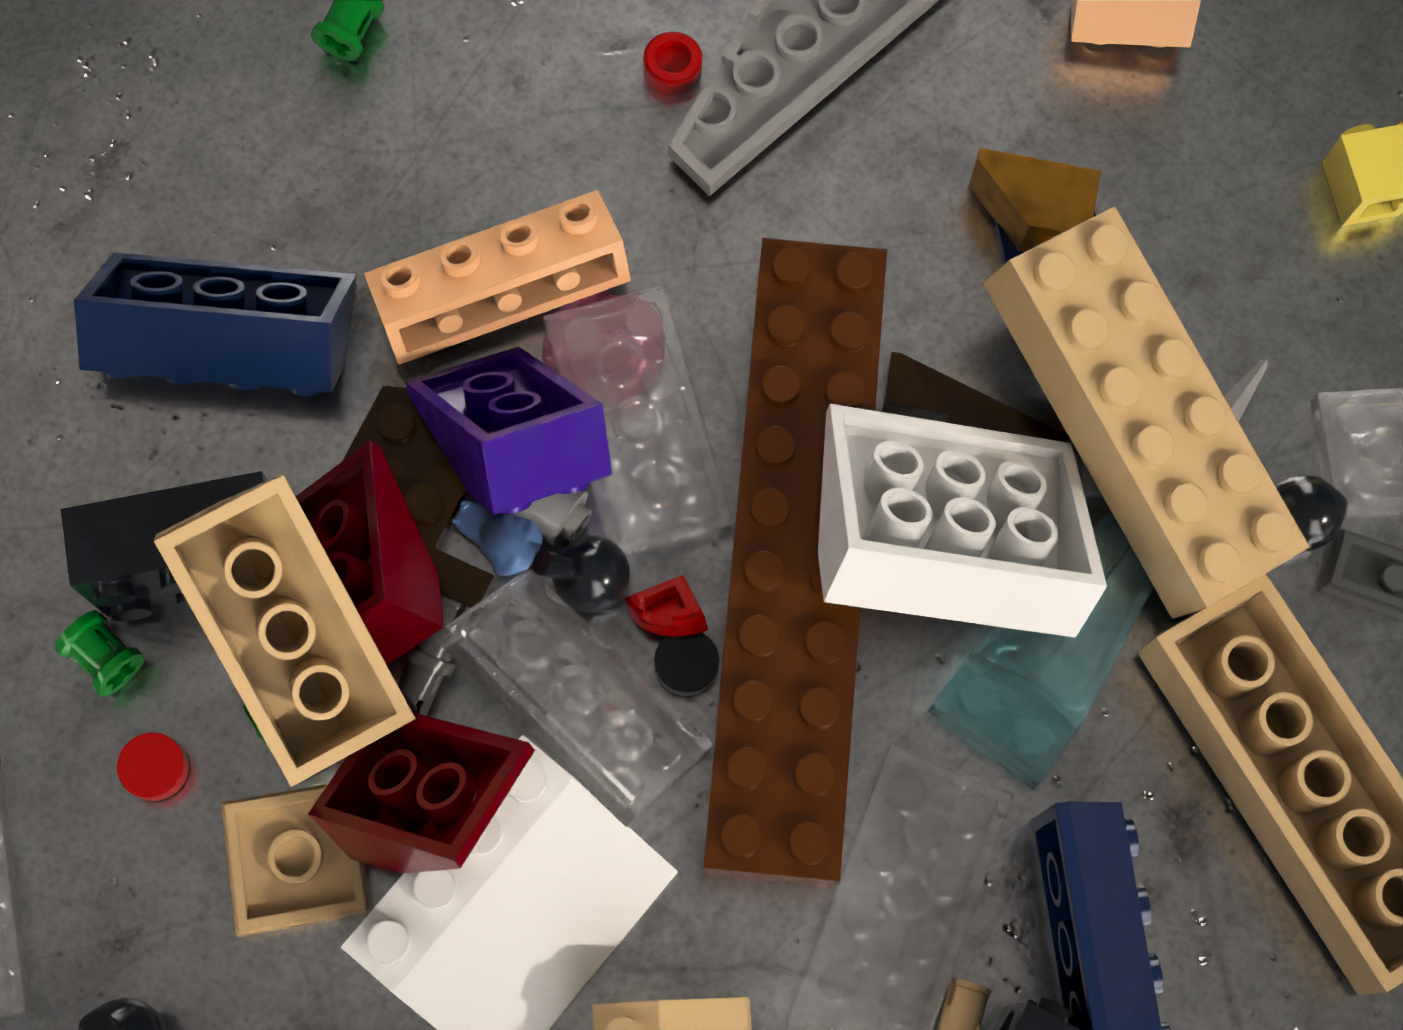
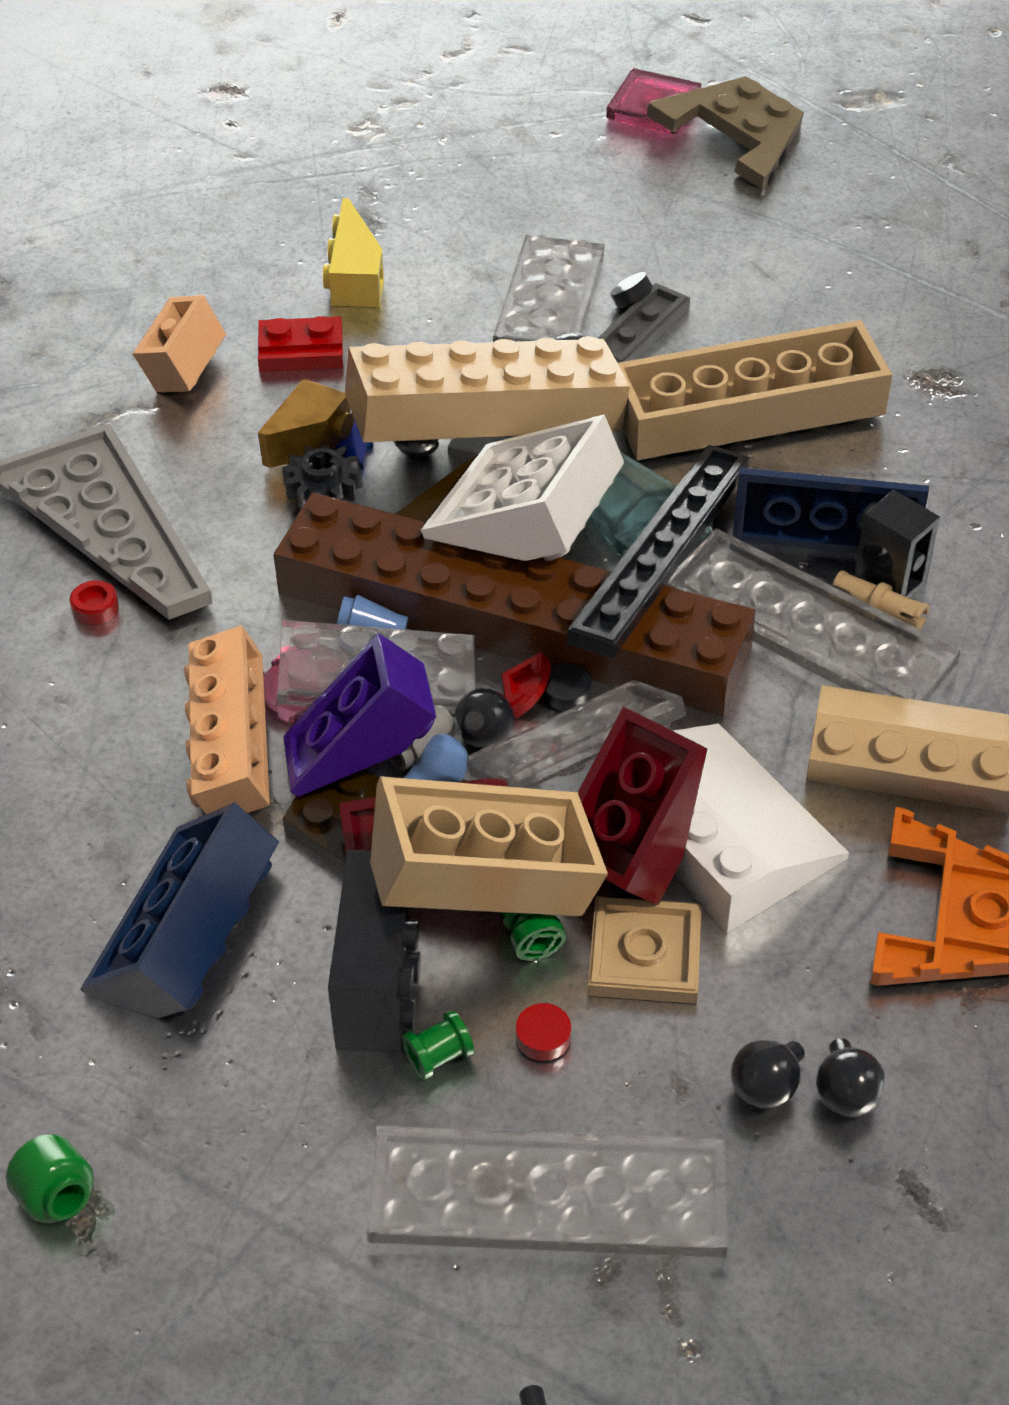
camera: 70 degrees left, 25 degrees down
none -> red plate [258,316,343,372]
none -> black gear [282,443,363,509]
none -> medium blue cone [336,594,408,644]
none -> black tile [566,445,750,659]

